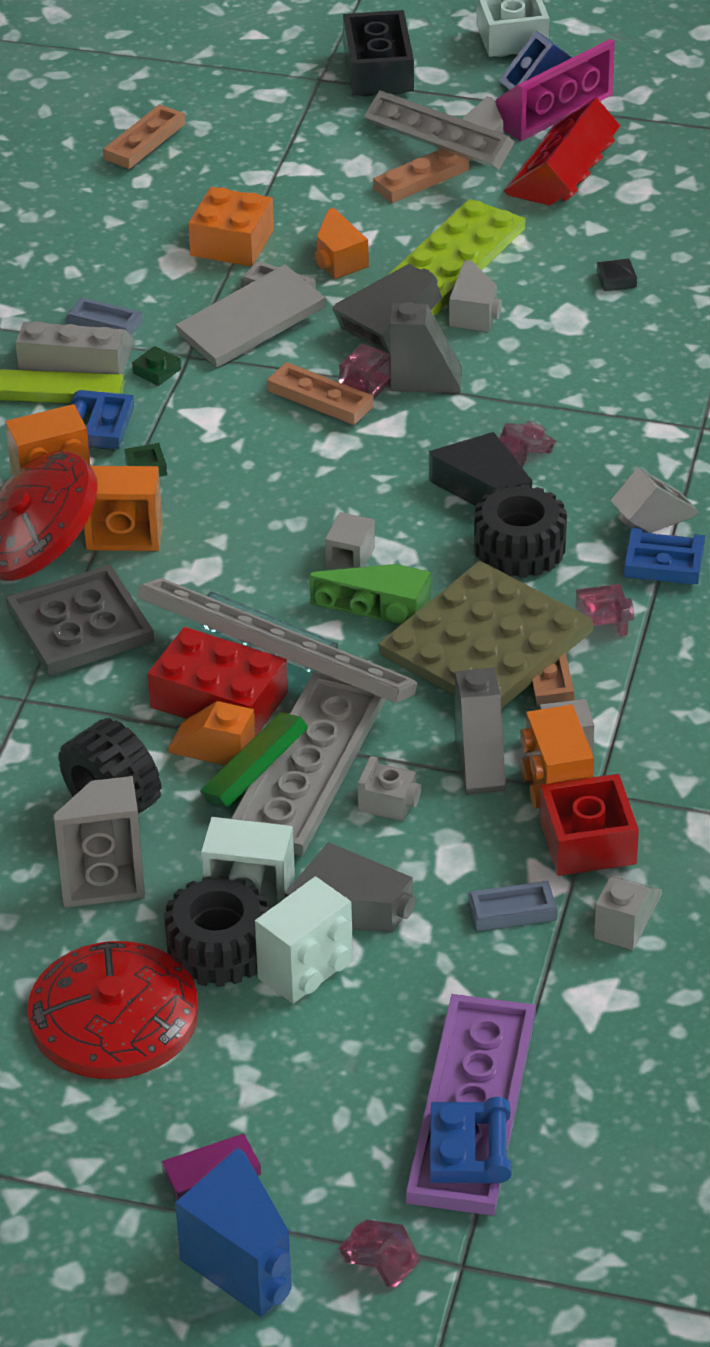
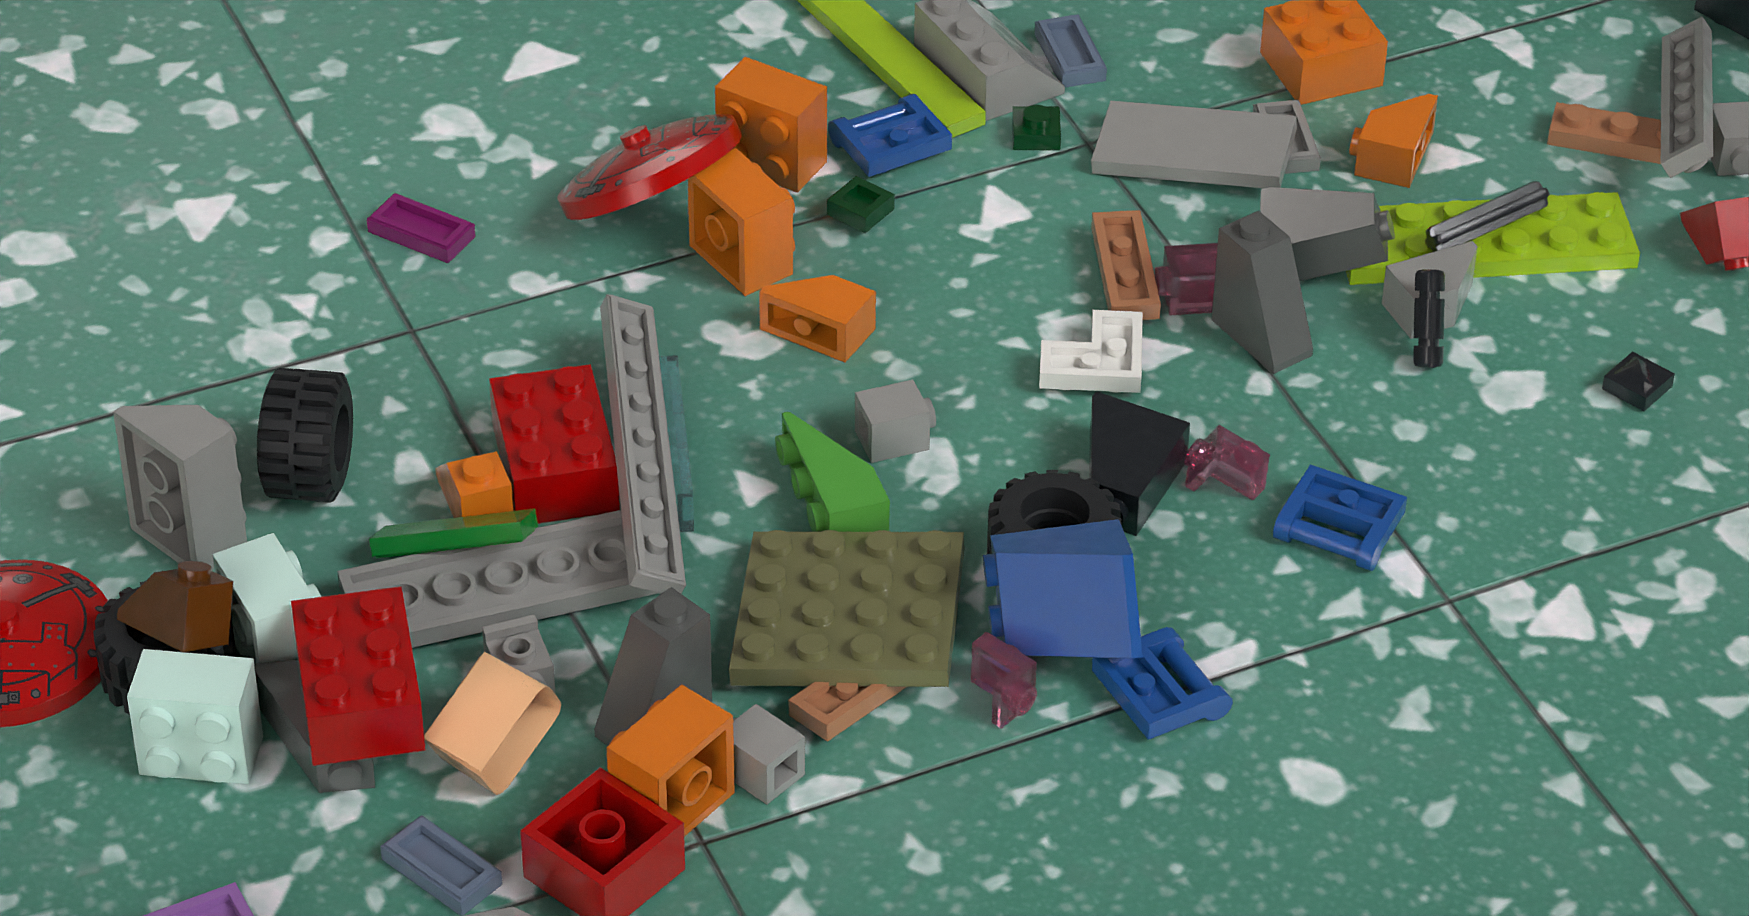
camera: 50 degrees right, 0 degrees up
dark grey plate [6,564,154,676] -> none
light grey slope [610,467,699,533] -> none
none -> reddish brown slope [117,561,233,652]
none -> red brick [291,586,426,766]
none -> light nougat piece [424,652,561,795]
none -> orange slope [759,275,876,363]
none -> blue slope [983,519,1143,658]
none -> white plate [1039,310,1143,393]
none -> blue plate [1273,464,1407,571]
none -> black axle [1413,269,1445,368]
none -> axle [1424,181,1549,252]

